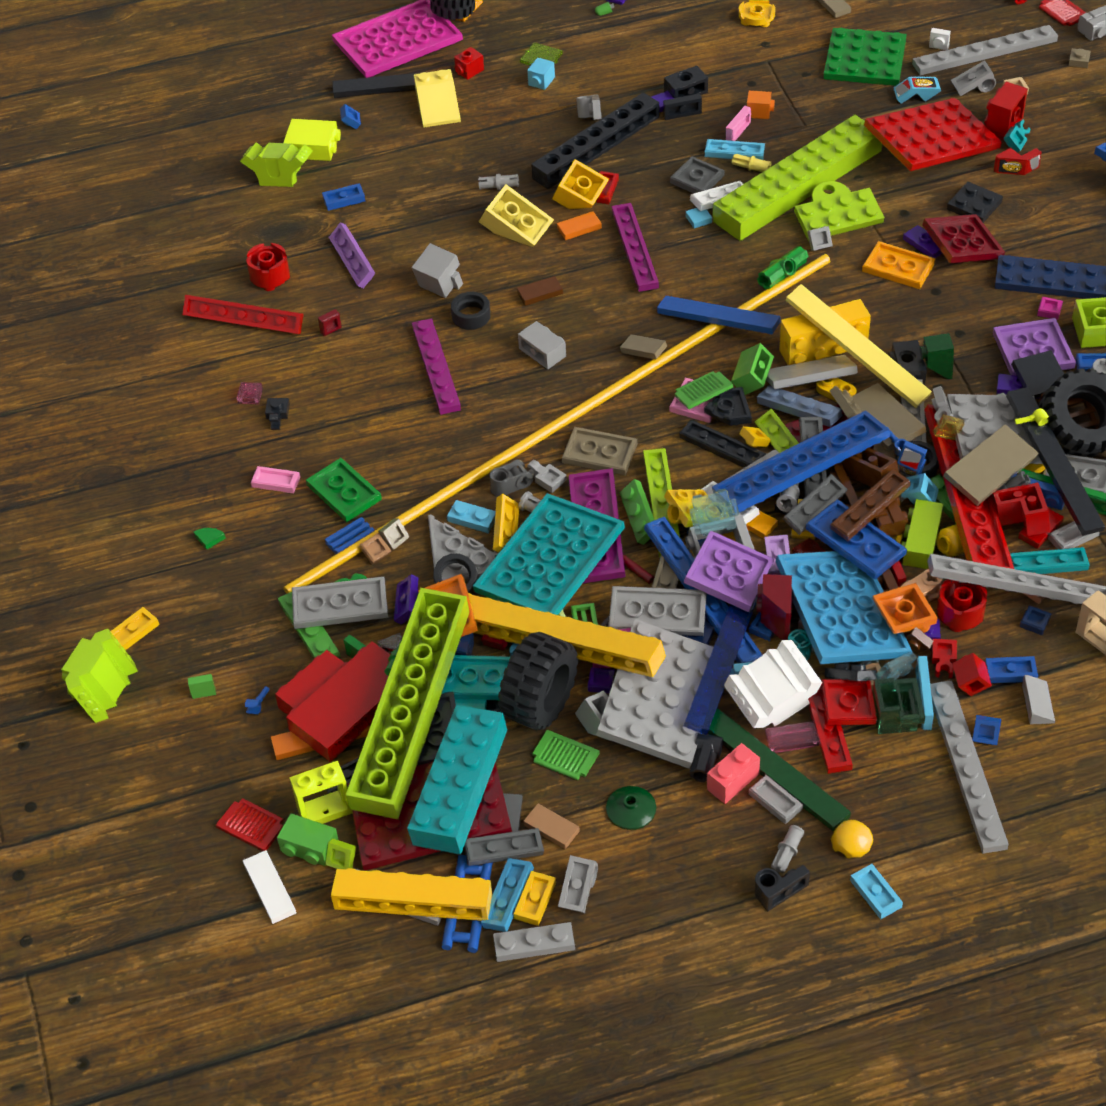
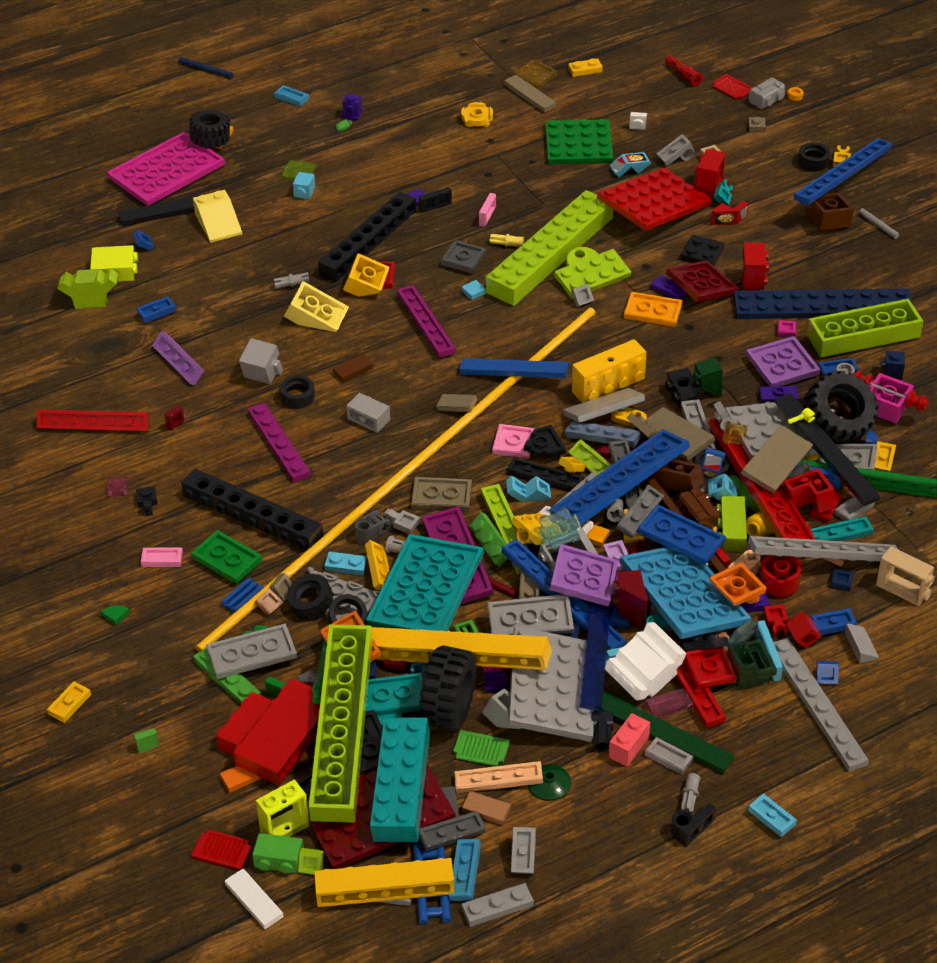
camera: 15 degrees left, 5 degrees down
lime slope [61,629,138,723] -> none
blue hand [245,686,270,714] -> none
red brick [246,243,290,291] -> none
dark purple plate [394,574,419,625] -> none
red brick [454,47,484,80] -> none
yellow plate [514,871,556,926] -> none
orange tile [557,211,602,240] -> none
light grey plate [576,94,602,120] -> none
black brick [664,66,708,98] -> none
bright green window [675,371,733,409] -> none
white tile [690,181,743,211] -> none
medium azure tile [705,139,765,160] -> none
bright green brick [731,343,774,395] -> none
orange brick [747,91,775,119] -> none
green piece [757,246,809,289] -> none
light yellow tile [786,284,932,408] -> none
reddish brown tile [830,469,910,541] -> none
yellow hair [831,820,873,858] -> none
blue hand [887,427,906,456] -> none
reddish brown plate [903,627,934,653] -> none
light grey plate [912,25,1058,75] -> none
black tile [1011,350,1064,398] -> none
none -> black brick [181,468,323,550]
none -> black tyre [287,573,334,619]
none -> light nougat tile [455,761,543,793]
none -> medium azure slope [506,476,551,502]
none -> red brick [742,242,769,291]

